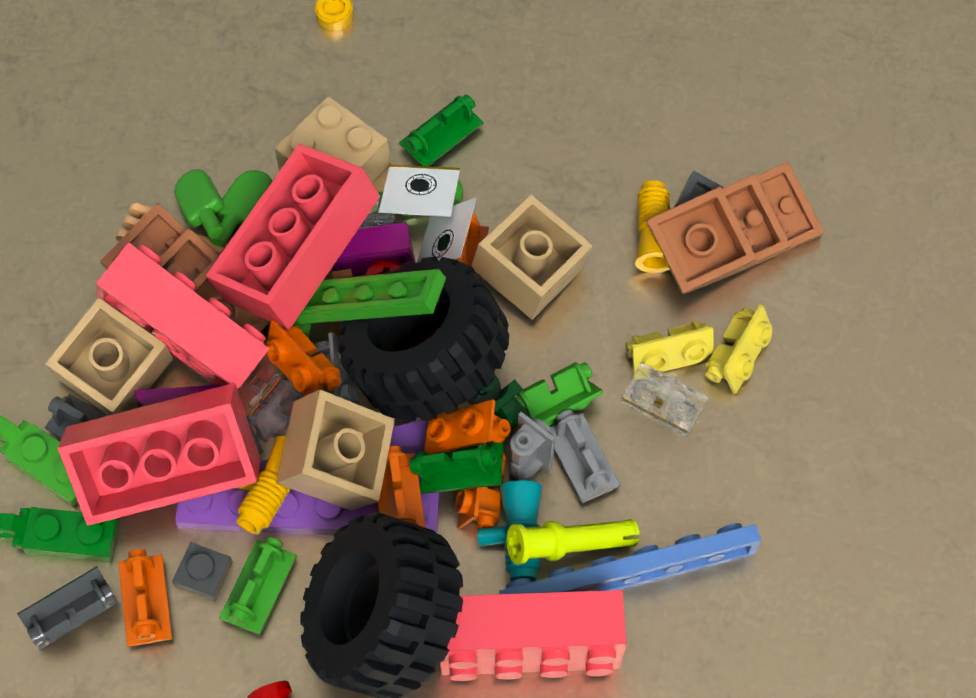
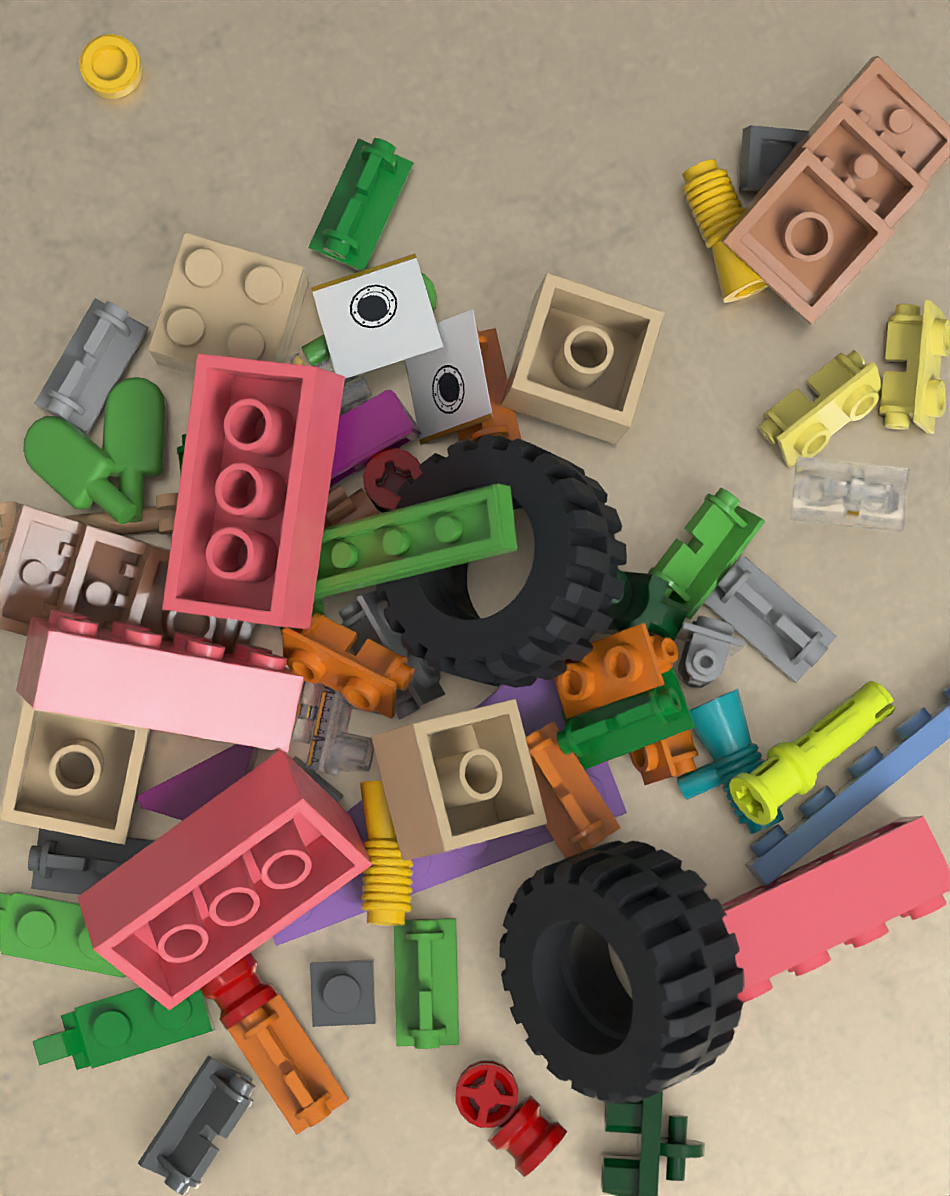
camera: 20 degrees left, 20 degrees up
none -> light grey hinge [34,298,148,433]
none -> red wheel [199,952,278,1030]
none -> red wheel [456,1060,518,1128]

